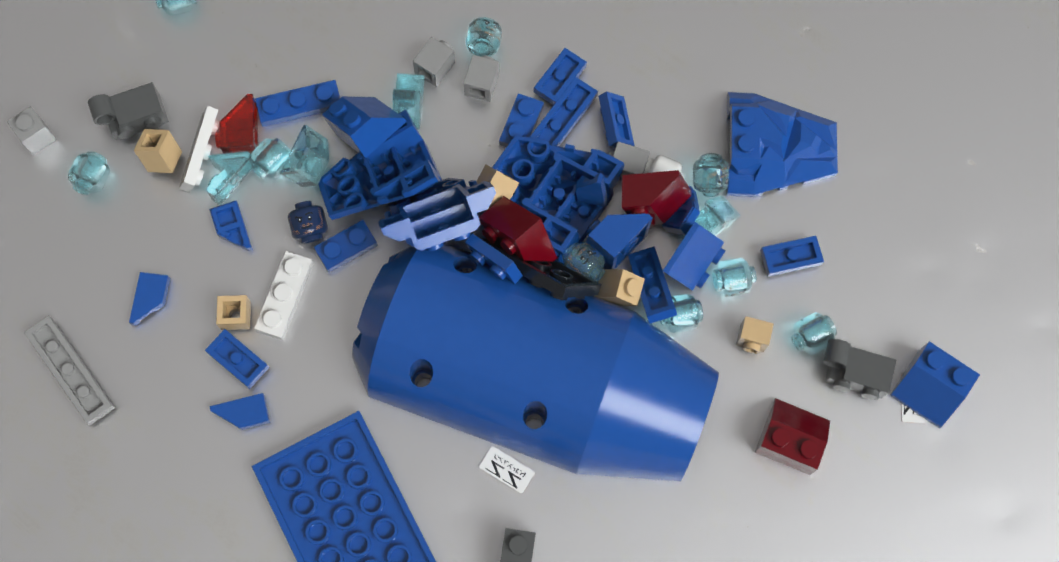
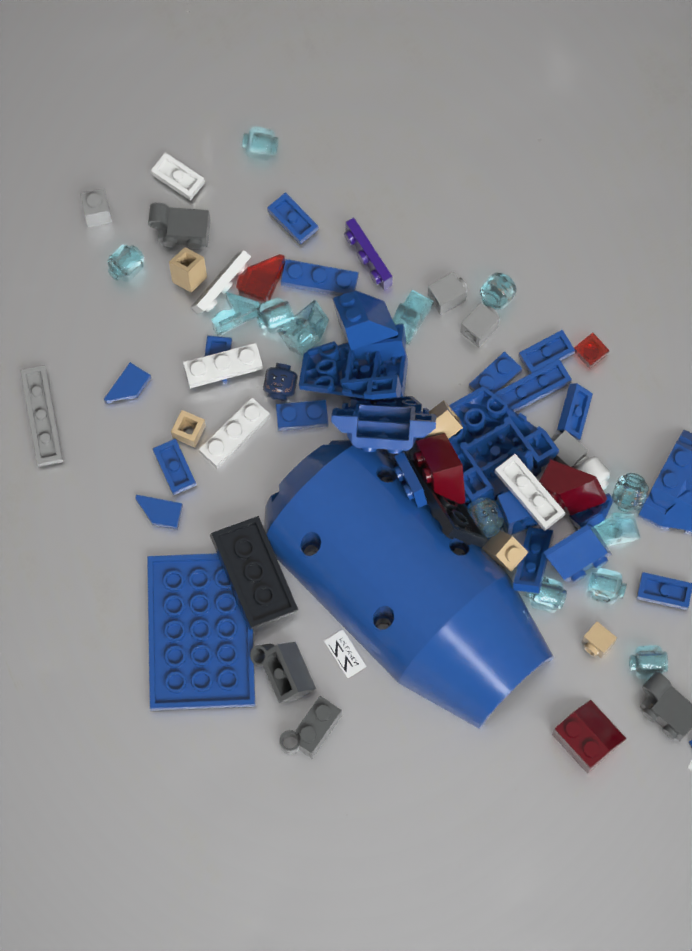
camera: 30 degrees right, 0 degrees up
none -> white plate [151,152,205,201]
none -> white plate [183,343,263,388]
none -> black plate [210,516,298,630]
none -> dark grey hinge [250,642,316,703]
none -> blue plate [267,192,319,245]
none -> dark purple plate [344,218,393,290]
none -> white plate [495,454,565,531]
none -> clear red plate [574,333,610,369]

